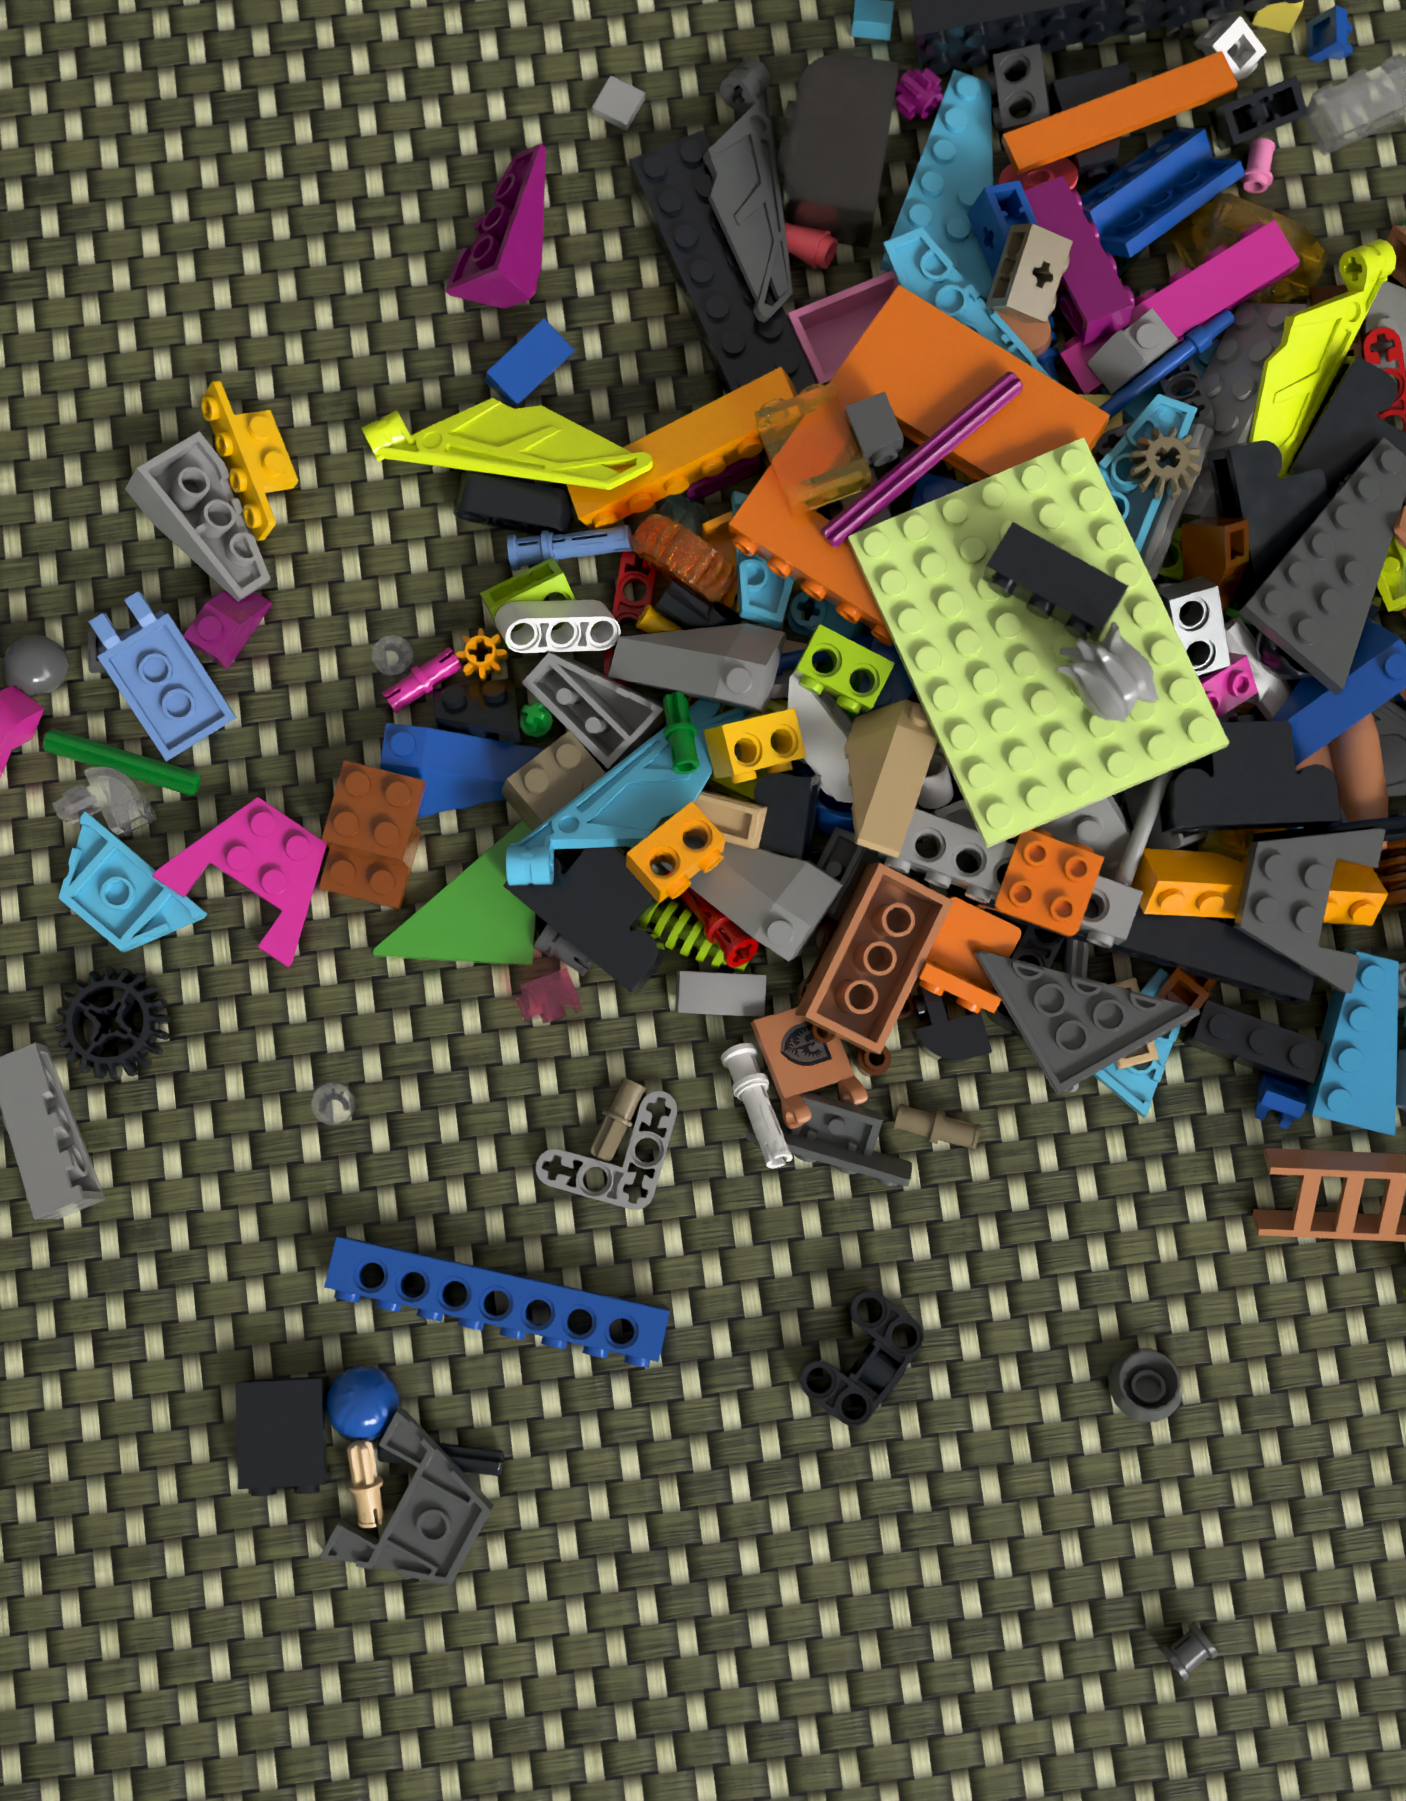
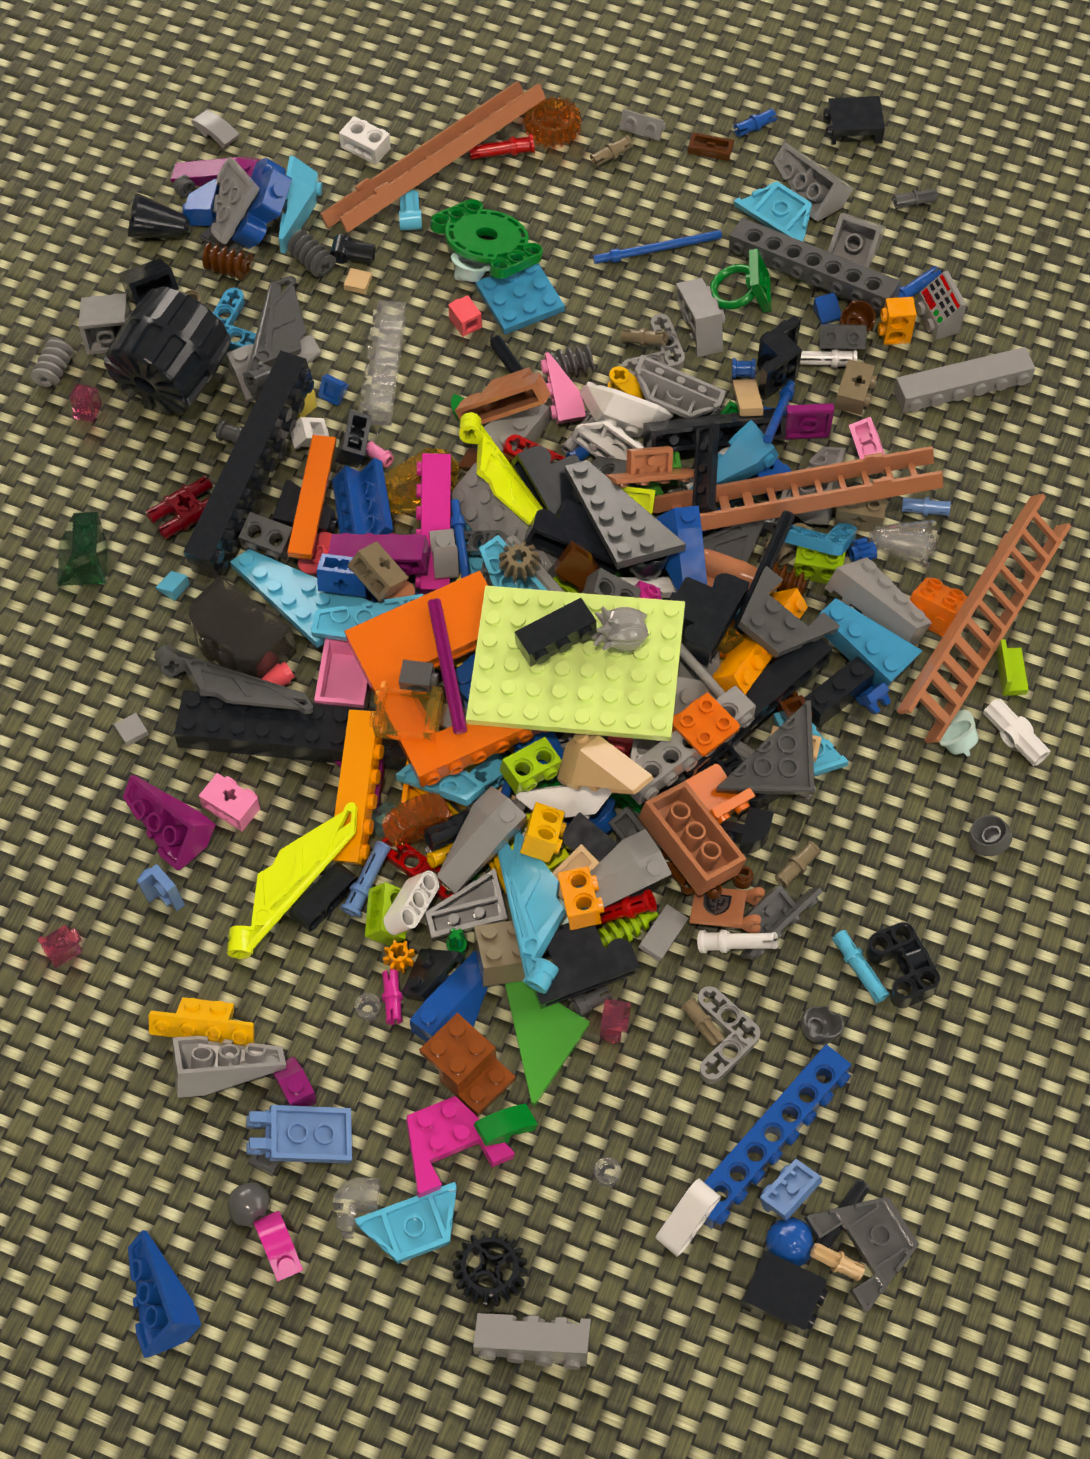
camera: 60 degrees left, 20 degrees down
green axle [42,729,201,796] -> none
blue hinge [485,318,575,408] -> none
green axle [663,691,700,774] -> none
magenta gear [894,68,943,121] -> none
none -> clear pink brick [38,924,82,969]
none -> medium blue bracket [136,864,185,911]
none -> bright pink brick [199,773,260,831]
none -> green slope [474,1103,538,1146]
none -> white beam [656,1178,721,1257]
none -> medium blue bracket [760,1159,822,1221]
none -> dark grey hair [800,1006,844,1045]
none -> medium azure pin [832,930,890,1004]
none -> light aqua piece [939,710,979,757]
none -> white piece [983,699,1051,766]

